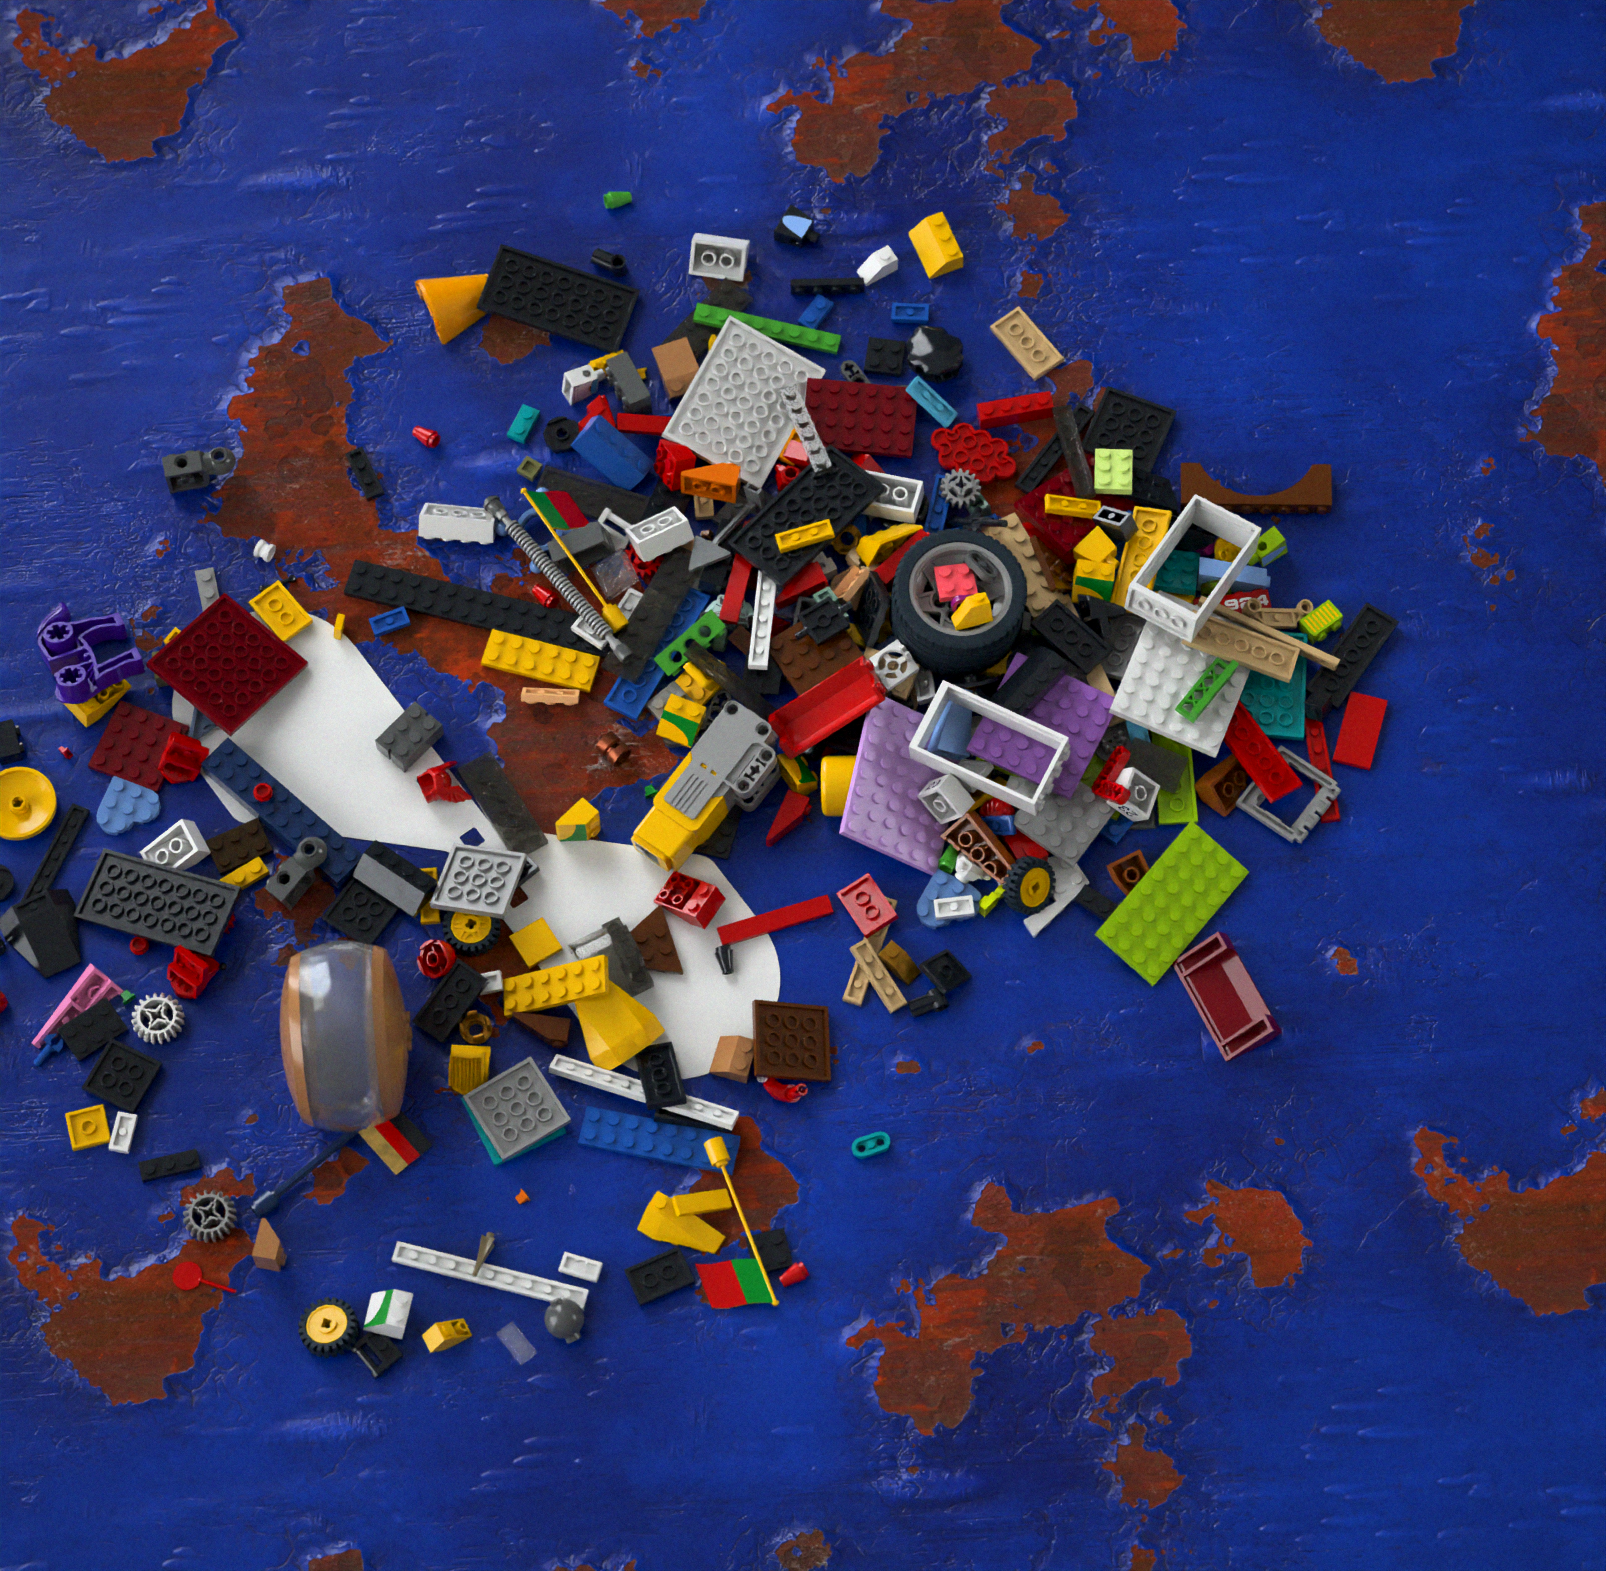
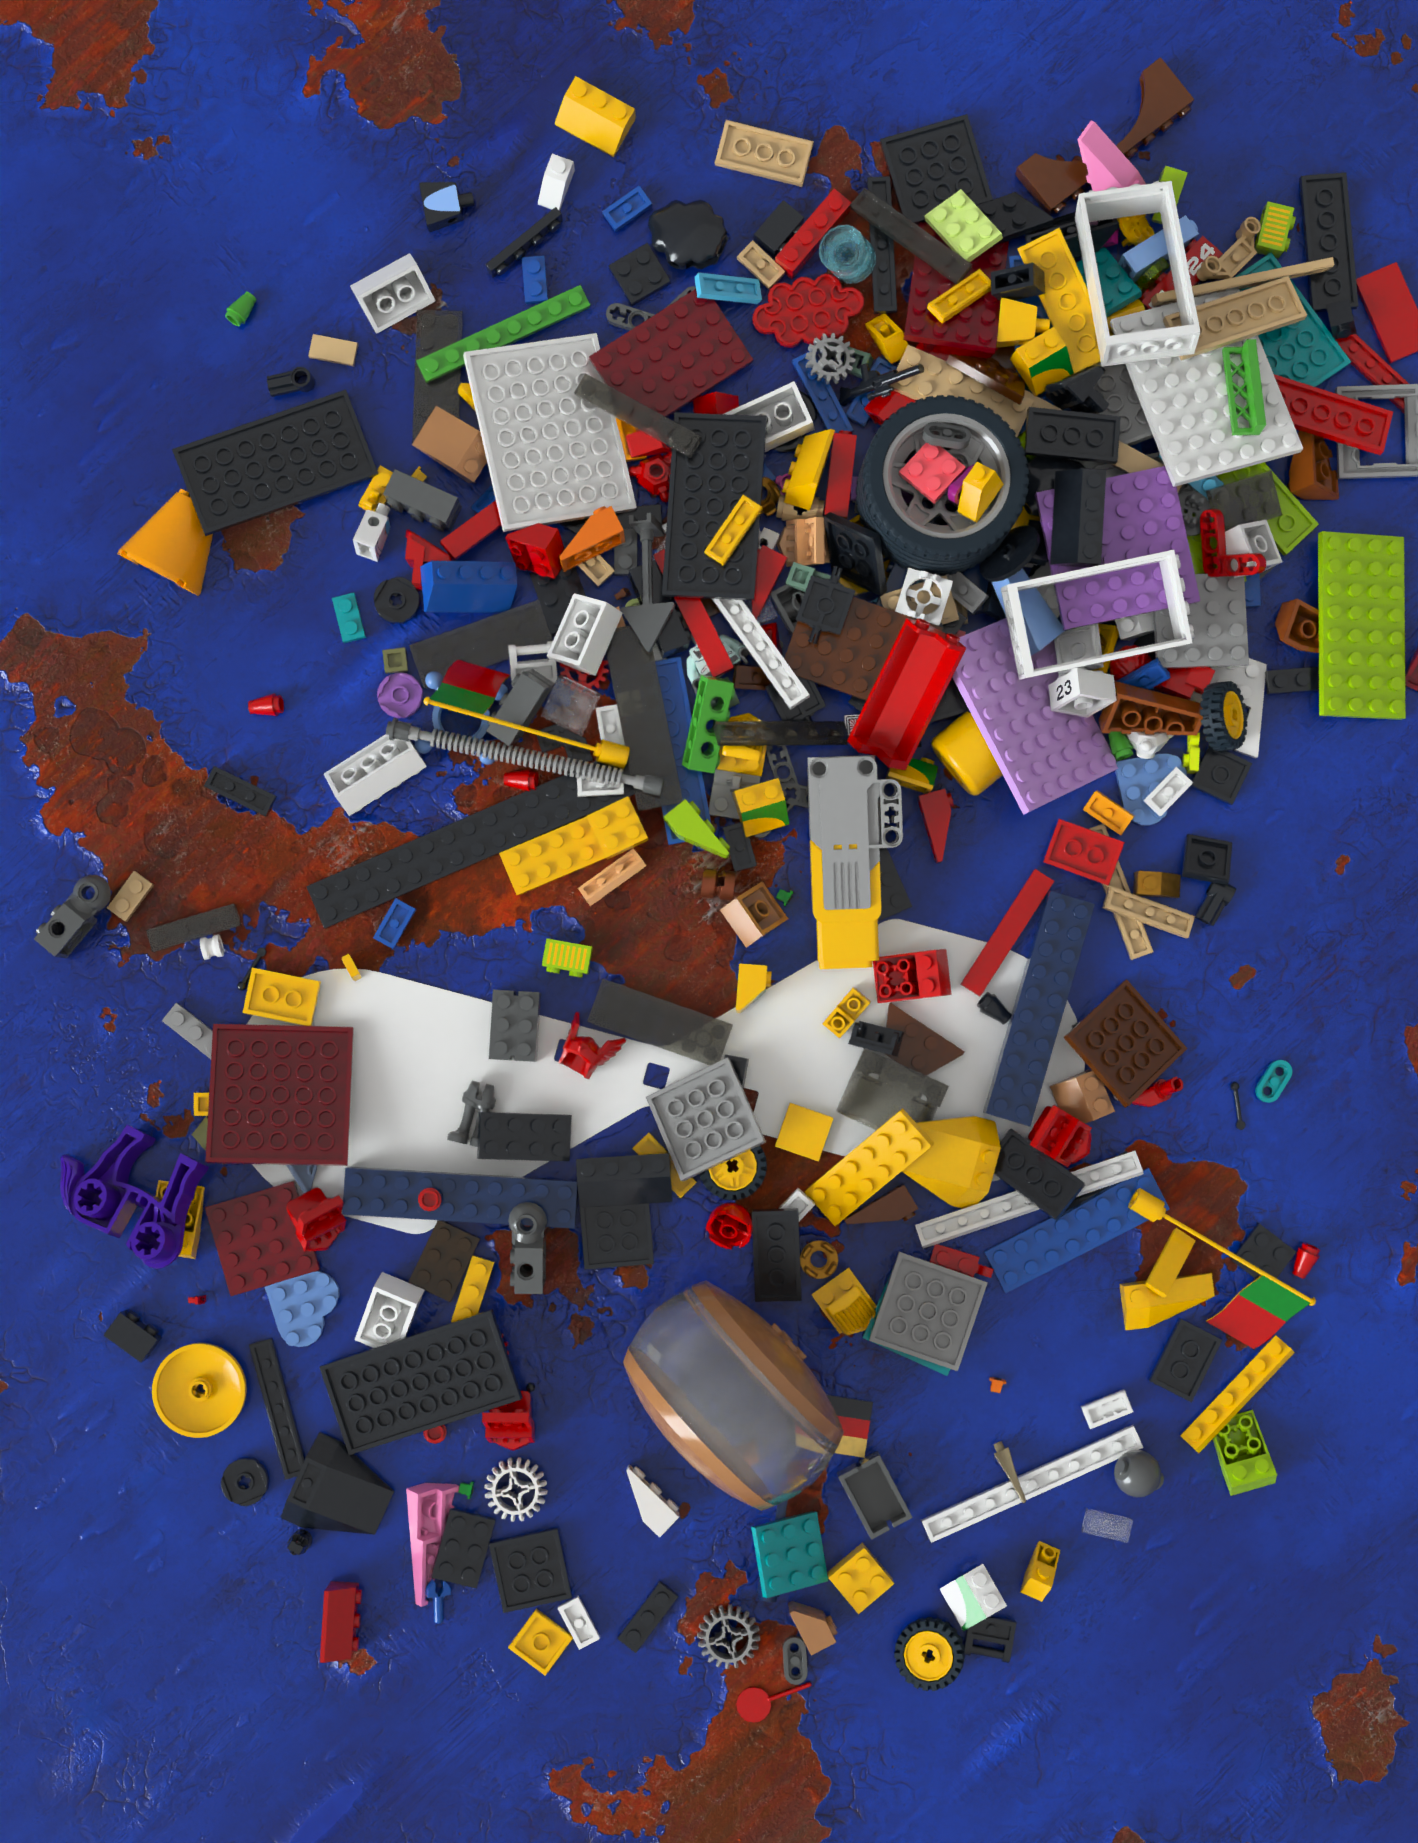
camera: 40 degrees left, 20 degrees up
none -> tan plate [107,871,154,922]
none -> clear smoke plate [146,903,242,952]
none -> tan tile [308,334,358,367]
none -> medium lavender tile [377,672,423,718]
none -> dark grey piece [447,1080,496,1147]
none -> black plate [477,1112,572,1161]
none -> black tile [536,724,593,764]
none -> lime brick [542,939,593,978]
none -> yellow brick [587,796,649,860]
none -> white slope [626,1464,679,1537]
none -> lime slope [664,799,730,859]
none -> medium nougat slope [720,881,788,948]
none -> black plate [723,823,757,872]
none -> tan plate [737,240,785,290]
none -> teal plate [751,1511,828,1598]
none -> black brick [754,200,804,258]
none -> dark grey plate [783,1635,807,1685]
none -> clear light blue wheel [819,225,876,284]
none -> yellow slope [822,987,871,1038]
none -> yellow brick [827,1542,894,1614]
none -> dark grey piece [837,1451,913,1540]
none -> black hinge [848,1021,904,1057]
none -> yellow slope [865,314,908,364]
none -> red plate [929,1244,994,1278]
none -> dark blue brick [983,891,1095,1126]
none -> red piece [1028,1105,1092,1167]
none -> bright pink wedge [1078,121,1146,191]
none -> light orange plate [1083,790,1135,835]
none -> yellow plate [1180,1335,1295,1453]
none -> black plate [1191,745,1252,805]
none -> lime slope [1213,1410,1277,1496]
none -> black hinge [1230,1082,1245,1130]

